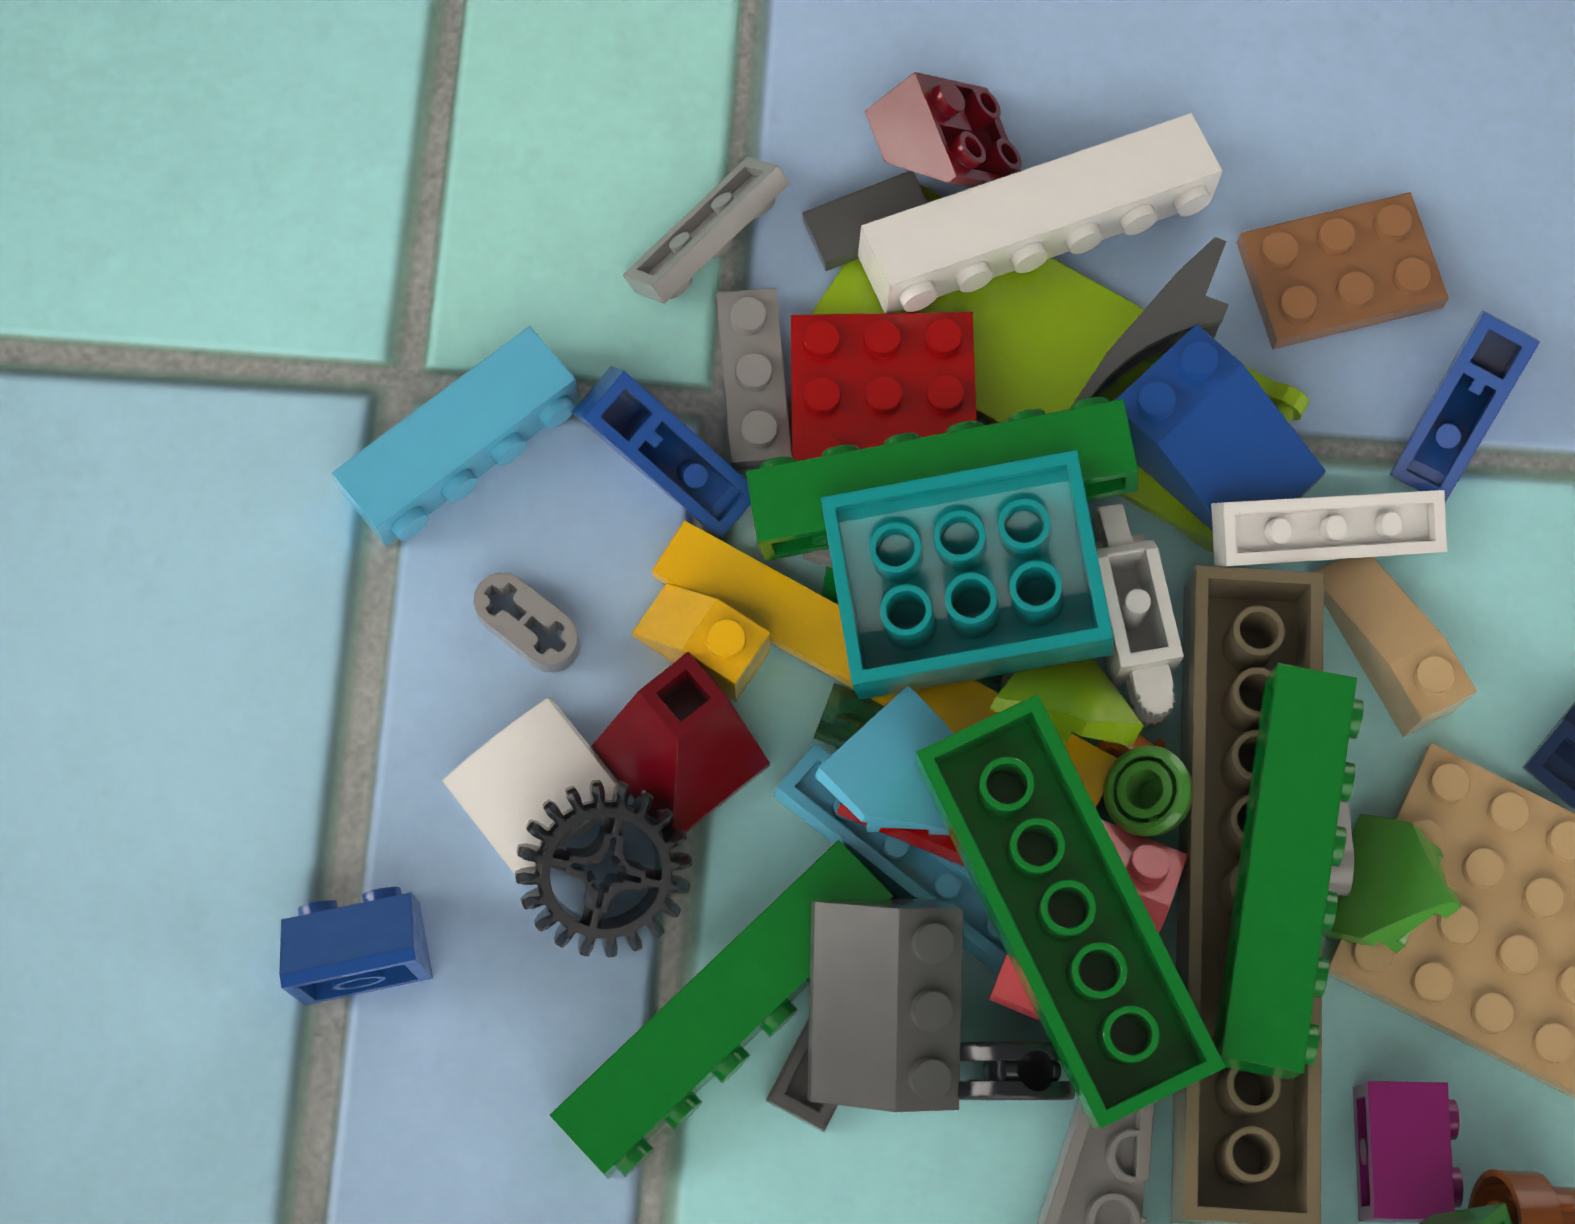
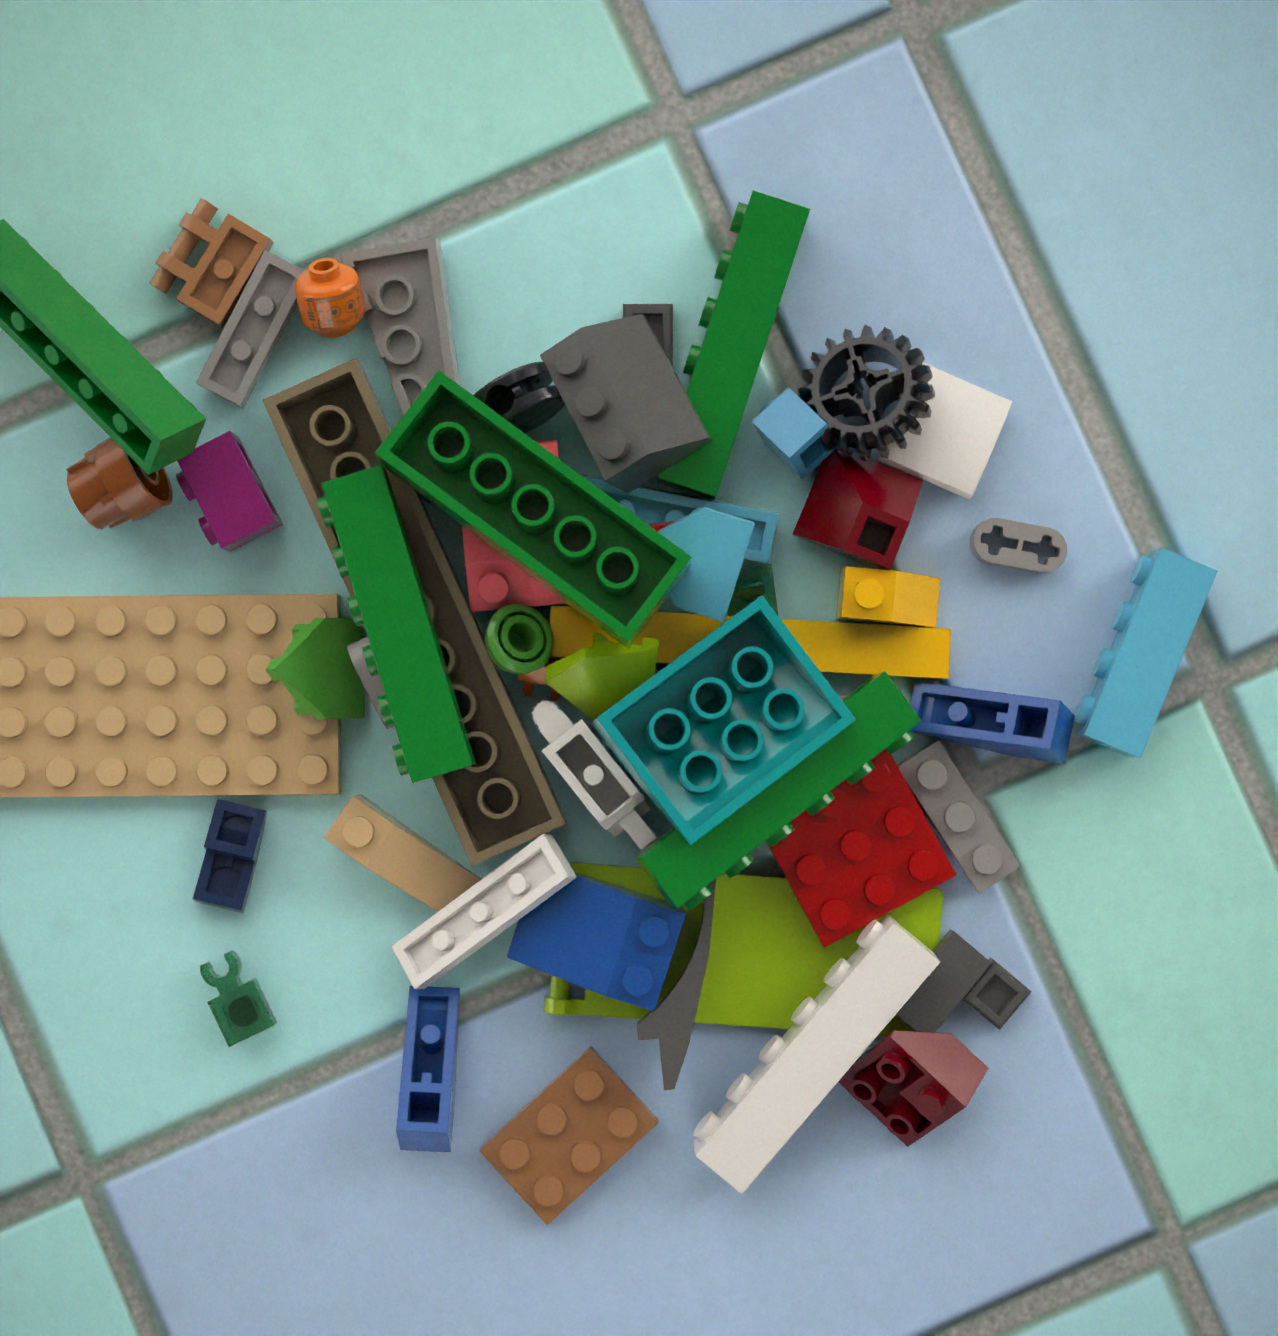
camera: 155 degrees right, 15 degrees up
blue slope [279,887,433,1005] -> none
light grey plate [623,157,790,304] -> none
none -> dark azure brick [751,387,838,480]
none -> dark grey tile [963,957,1032,1030]

